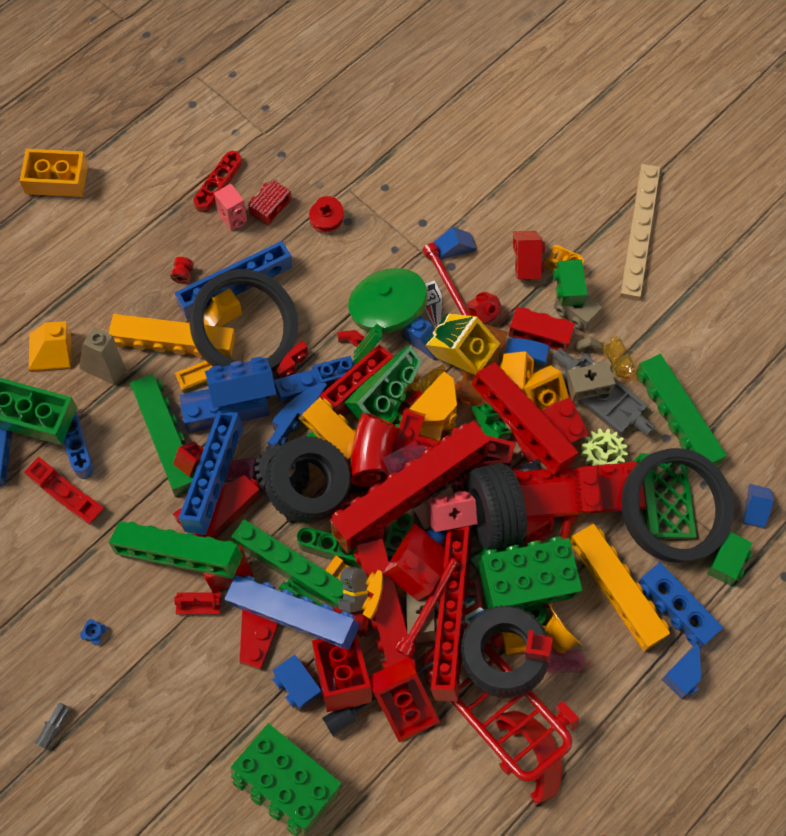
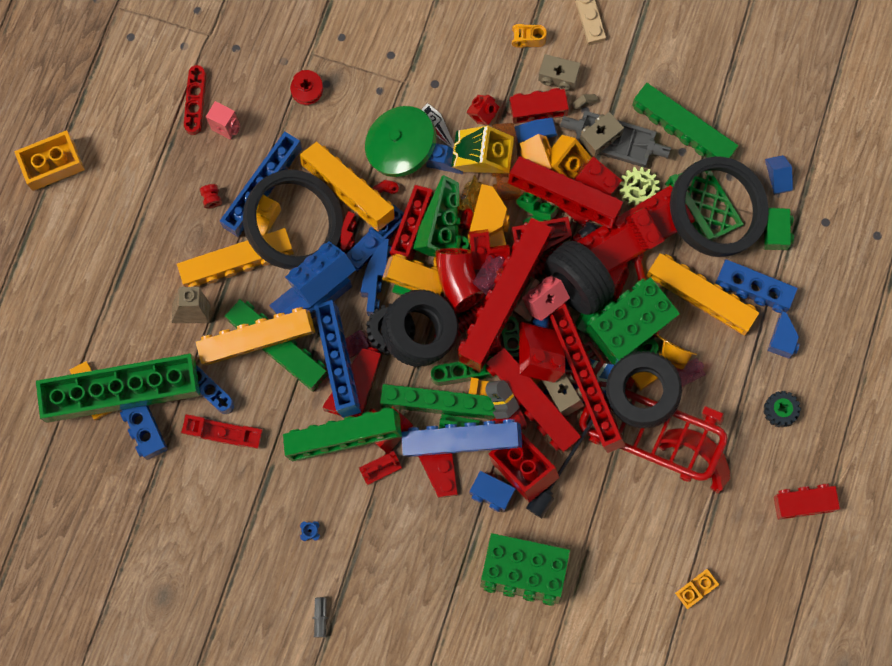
camera: 20 degrees left, 10 degrees up
light orange slope [29,321,71,372] -> none
red slope [173,442,204,477] -> none
light orange tile [175,361,213,393] -> none
red brick [248,179,291,226] -> none
green tile [353,323,383,364] -> none
light orange slope [362,570,384,620] -> none
red slope [369,657,440,742] -> none
red piece [395,558,458,658] -> none
red piece [422,242,471,316] -> none
blue slope [434,227,476,260] -> none
red brick [513,231,545,279] -> none
red panel [525,630,553,663] -> none
green brick [553,260,587,306] -> none
clear yellow hinge [601,336,635,379] -> none
none -> light orange brick [196,307,316,365]
none -> light orange brick [300,141,394,231]
none -> black wheel [763,391,801,428]

